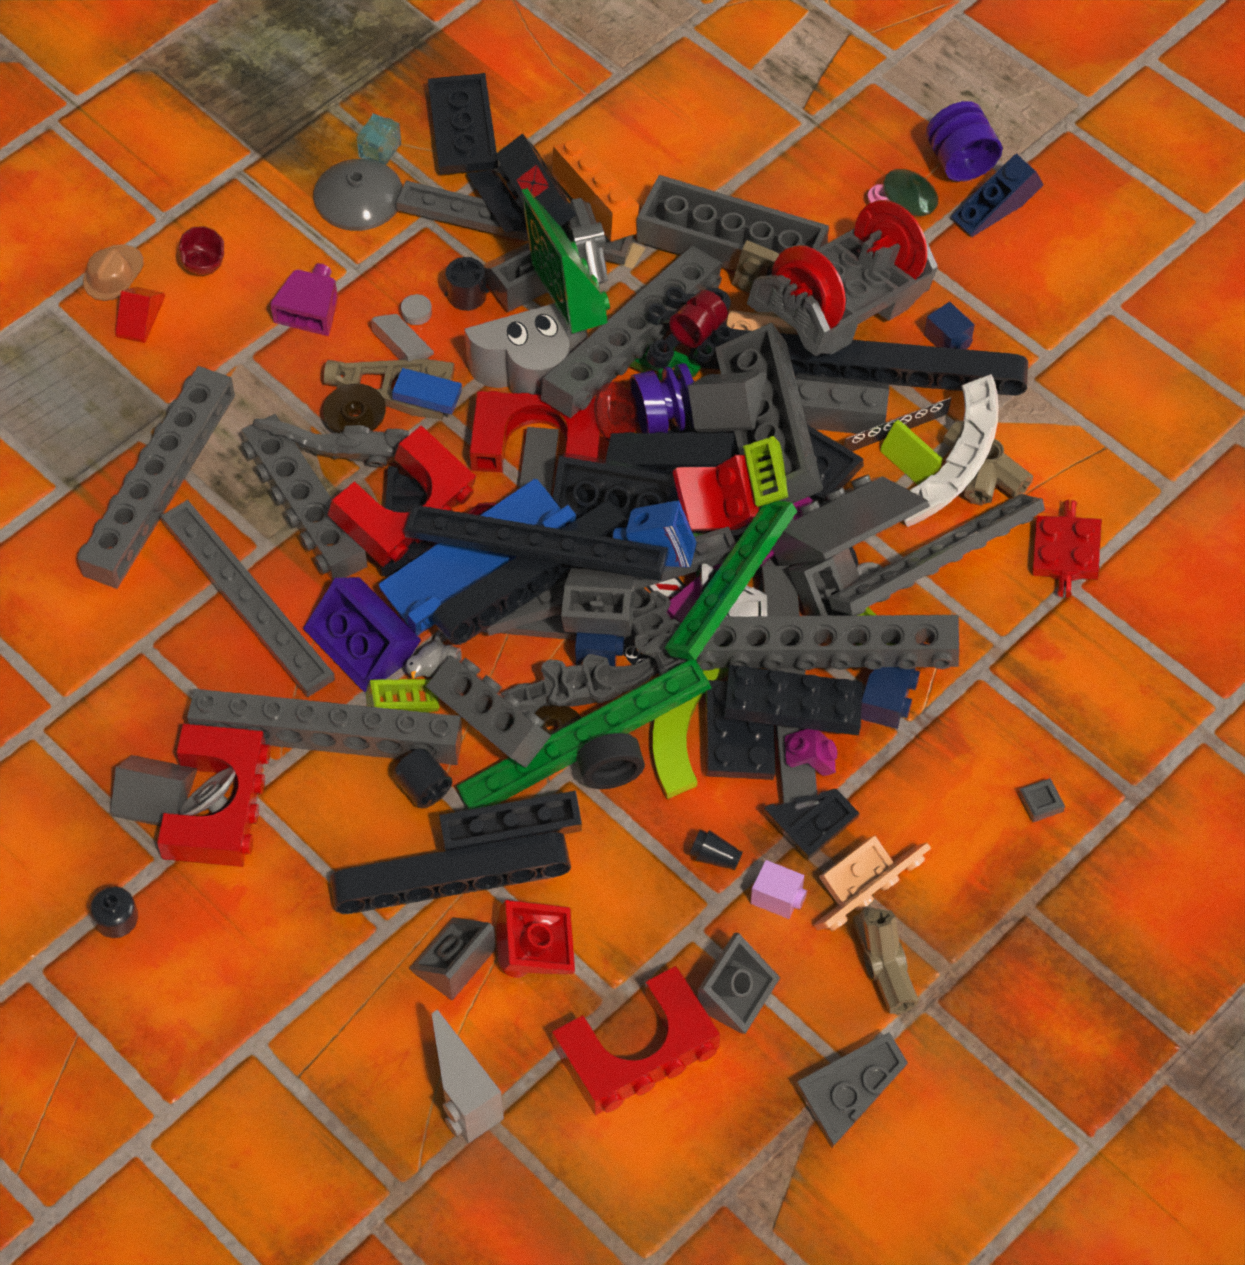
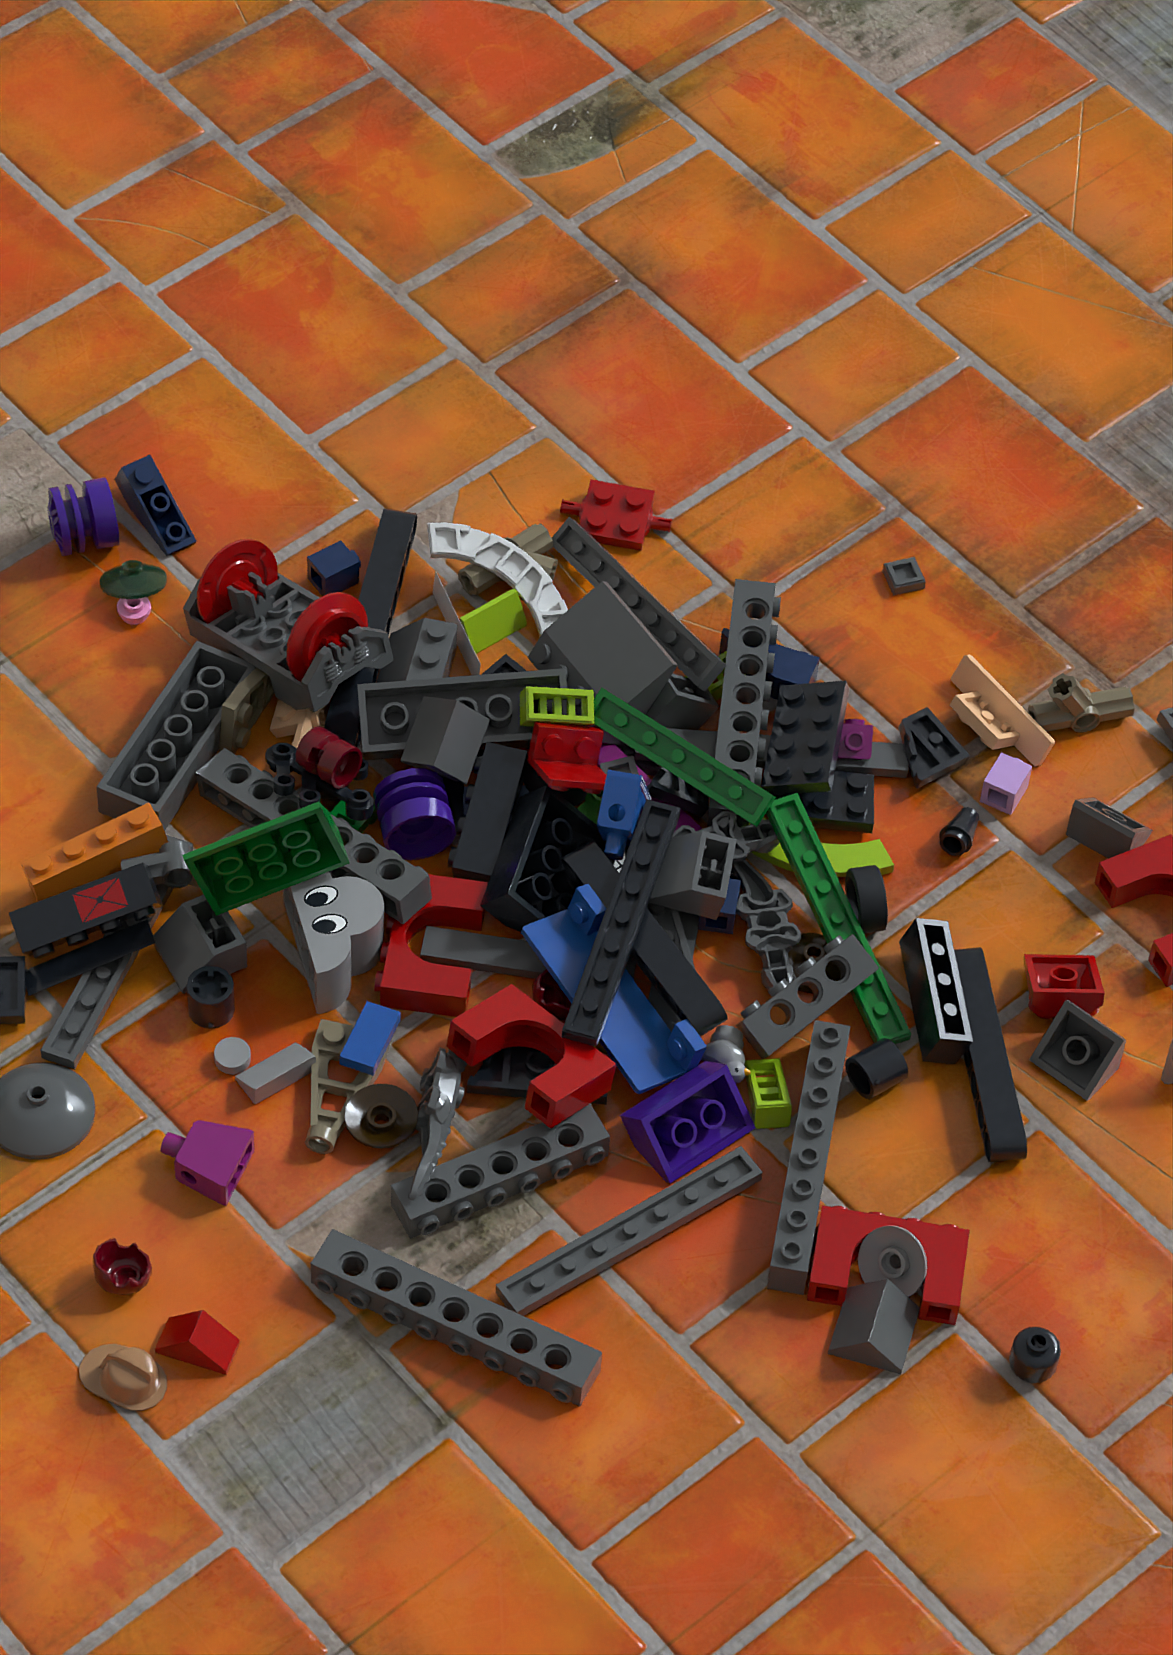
camera: 90 degrees left, 5 degrees down
clear red dish [594,381,638,441] -> none

